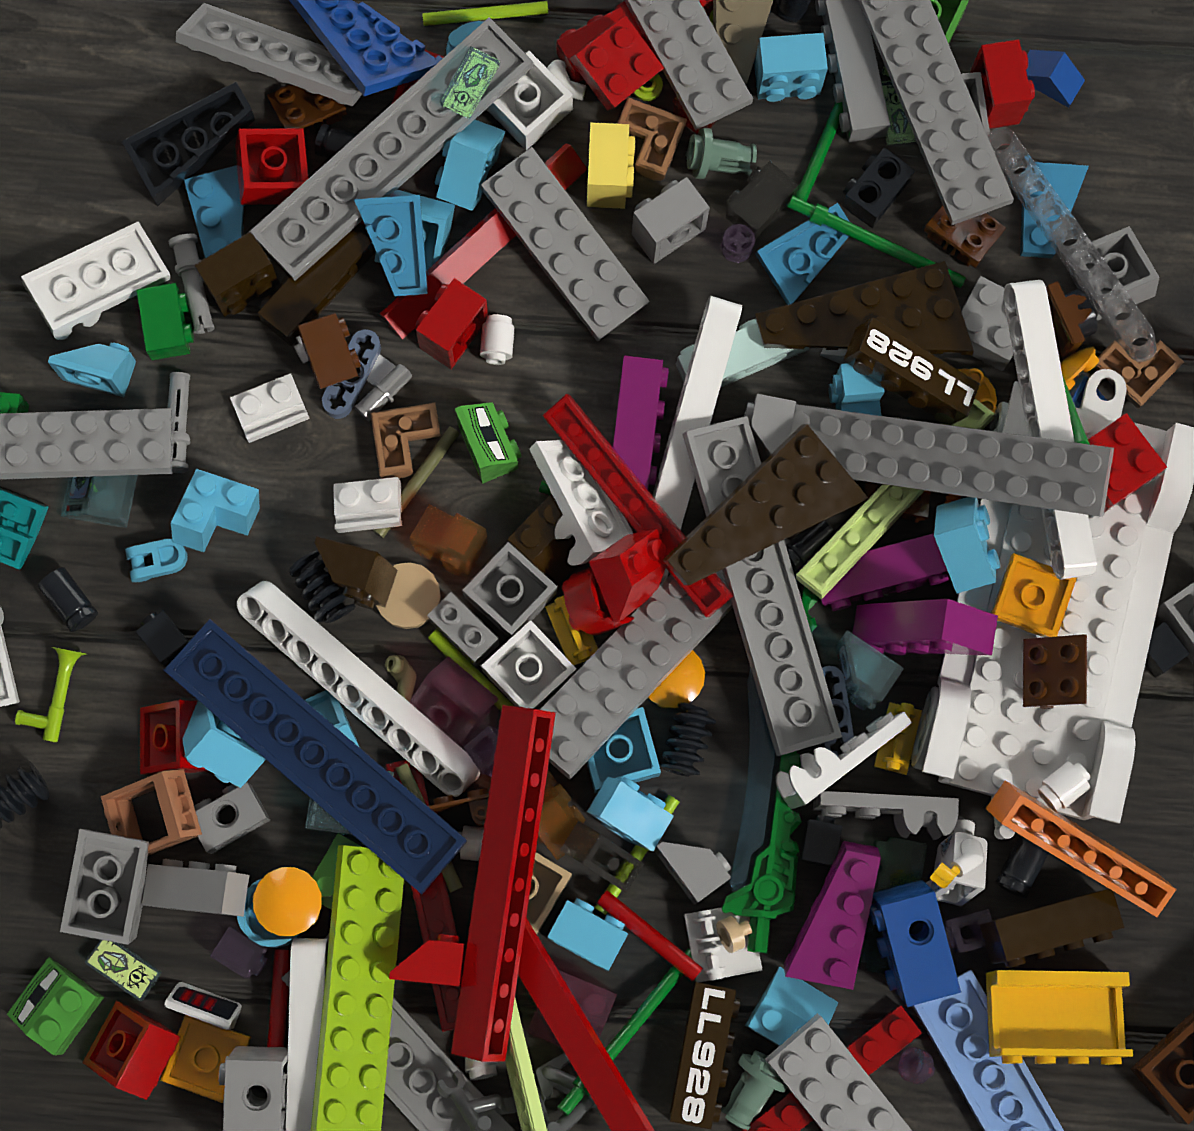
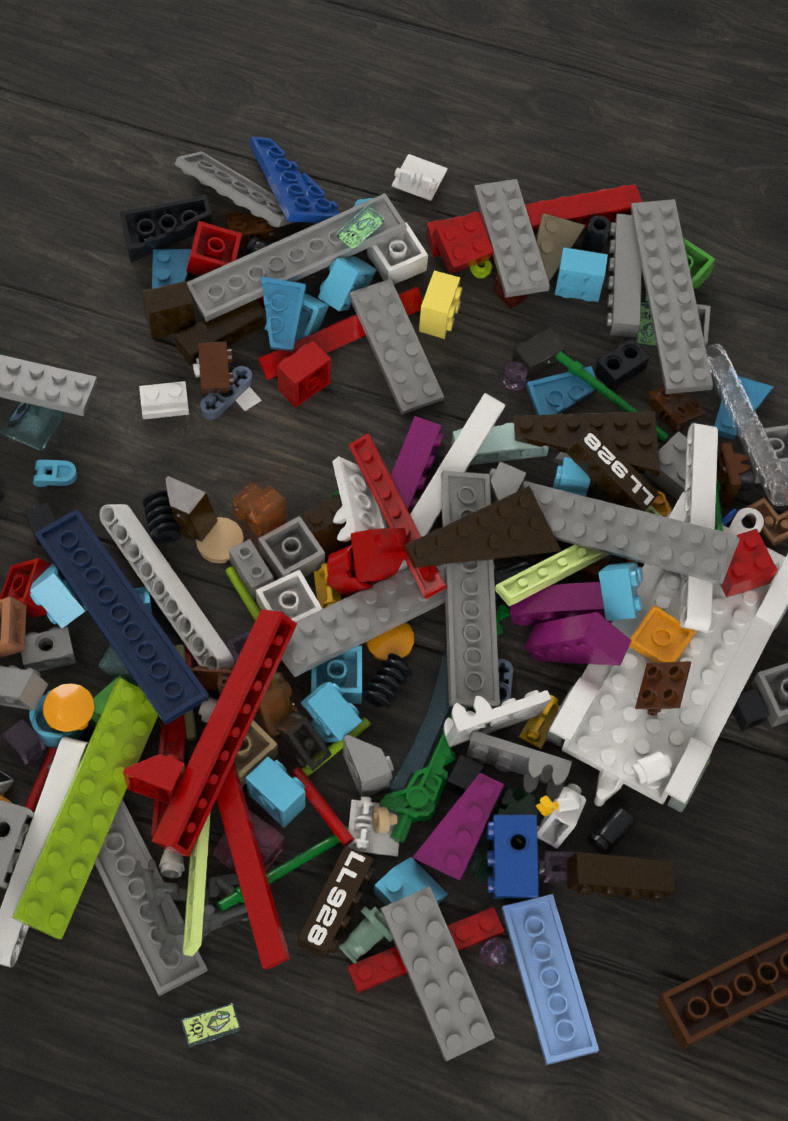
camera: 15 degrees right, 15 degrees down
white hinge [21,222,170,340] -> none
medium azure slope [48,343,136,397] -> none
green brick [137,283,194,360] -> none
light grey pin [167,372,190,473] -> none
light grey pin [168,234,215,334] -> none
medium azure brick [171,469,260,552] -> none
white plate [334,477,402,533] -> none
light grey axle [354,364,412,422] -> none
medium nougat brick [371,403,441,479] -> none
olive bar [373,426,460,538] -> none
olive arm [385,655,417,703] -> none
clear pink slope [409,657,499,747] -> none
lime bar [422,1,548,26] -> none
bright green slope [455,402,522,484] -> none
white brick [480,314,515,365] -> none
white arm [547,59,586,100] -> none
medium nougat brick [617,97,687,181] -> none
light grey brick [632,177,710,264] -> none
sand green piece [685,128,757,179] -> none
green bar [795,102,844,202] -> none
clear light blue slope [835,630,904,710] -> none
red brick [970,39,1035,129] -> none
orange brick [986,780,1177,917] -> none
yellow panel [986,970,1133,1065] -> none
blue slope [1026,50,1085,108] -> none
light orange dish [1060,347,1100,390] -> none

